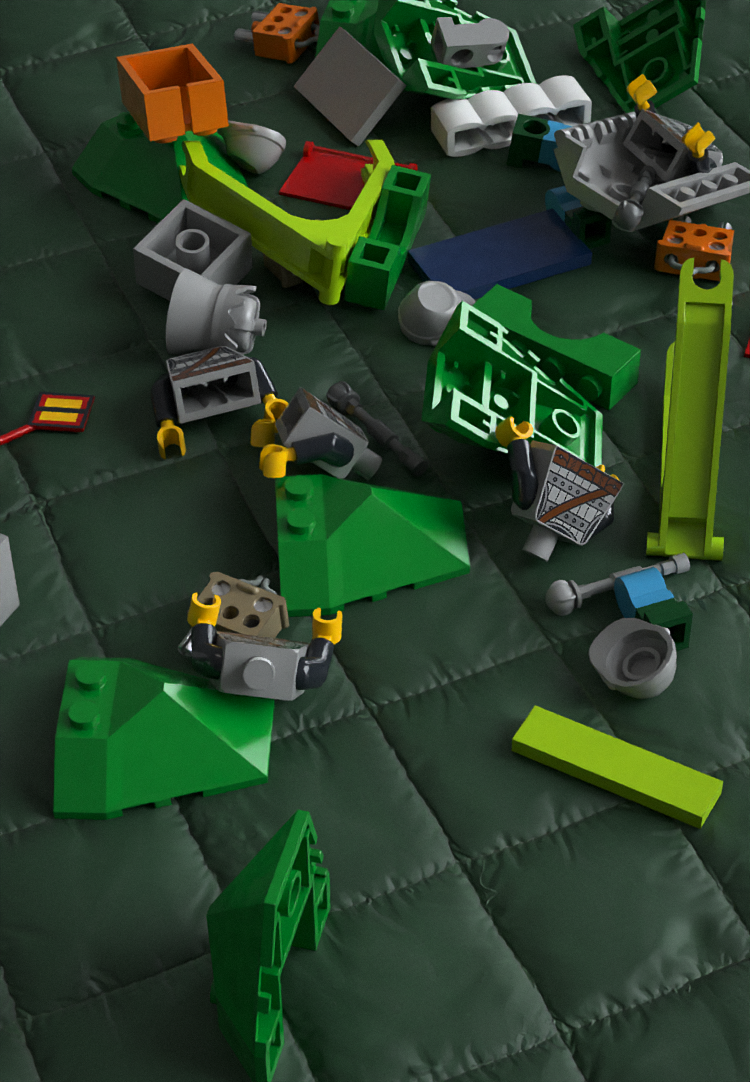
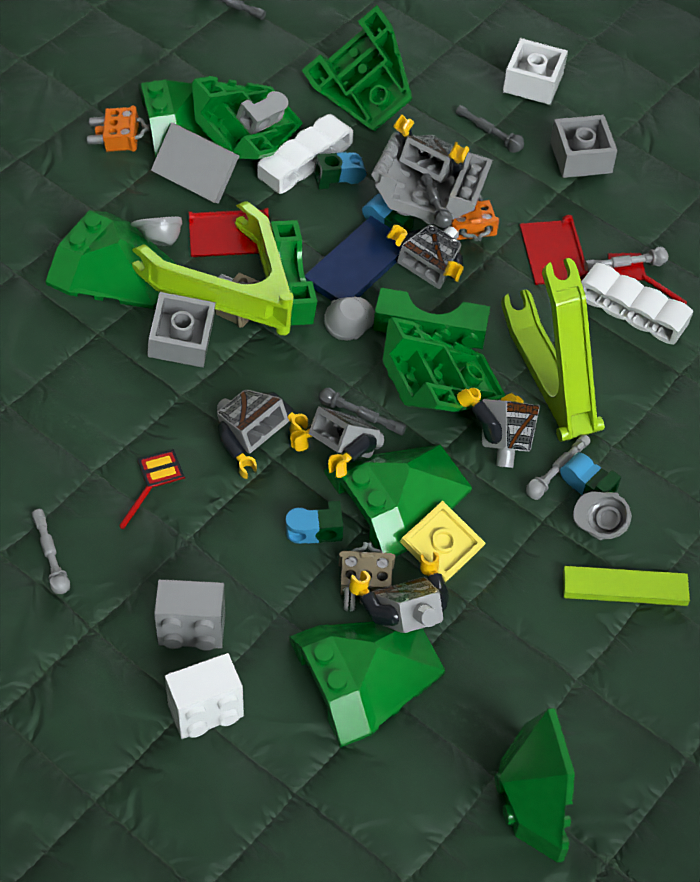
camera: 30 degrees left, 10 degrees up
orange piece [116,43,229,143] -> none
light grey hat [166,268,267,357] -> none
none -> leg [285,501,343,544]
none -> torso [386,225,464,289]
none -> light yellow tile [400,501,486,583]

